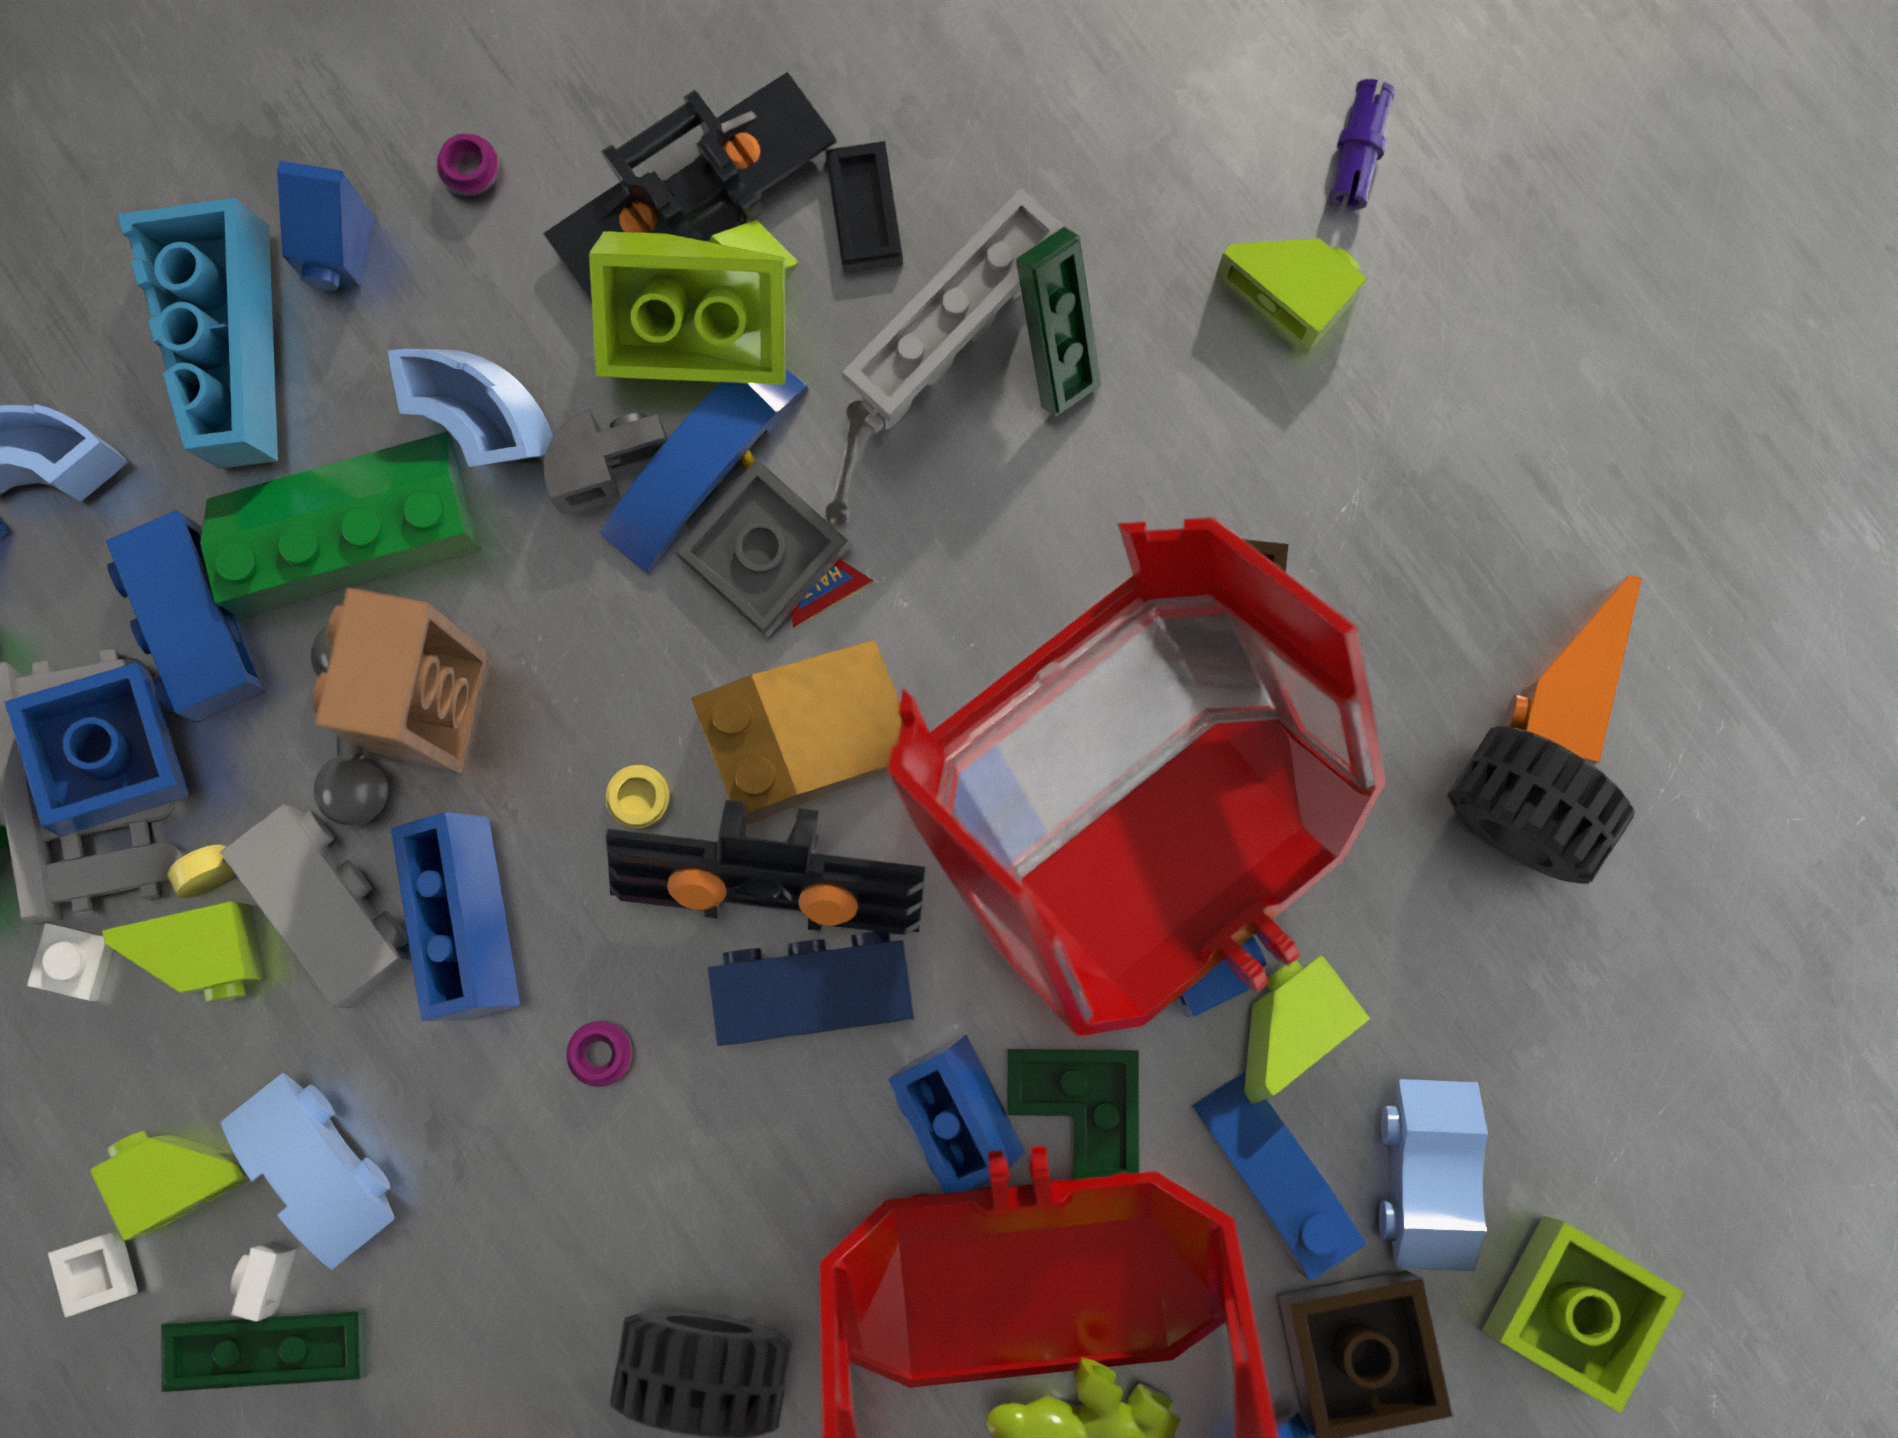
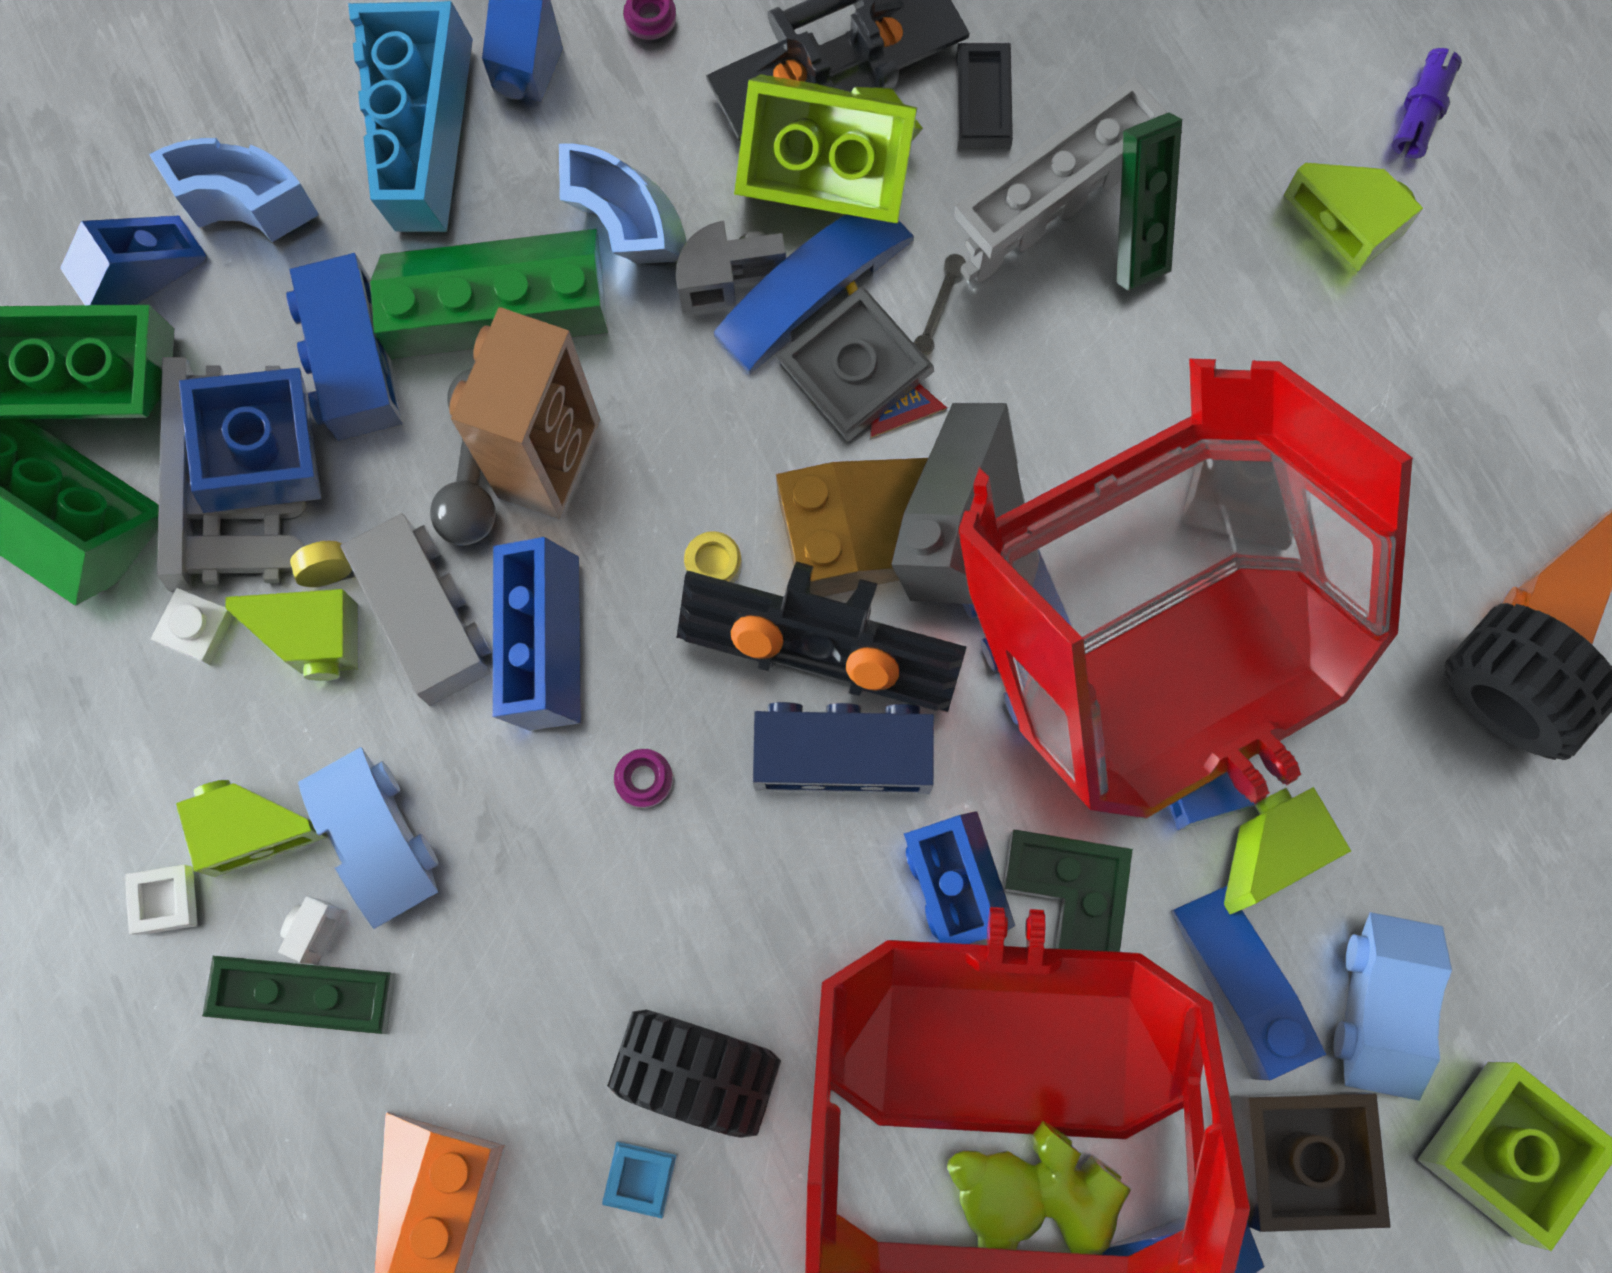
camera: 10 degrees right, 5 degrees down
none -> dark grey wedge [891,403,1034,604]

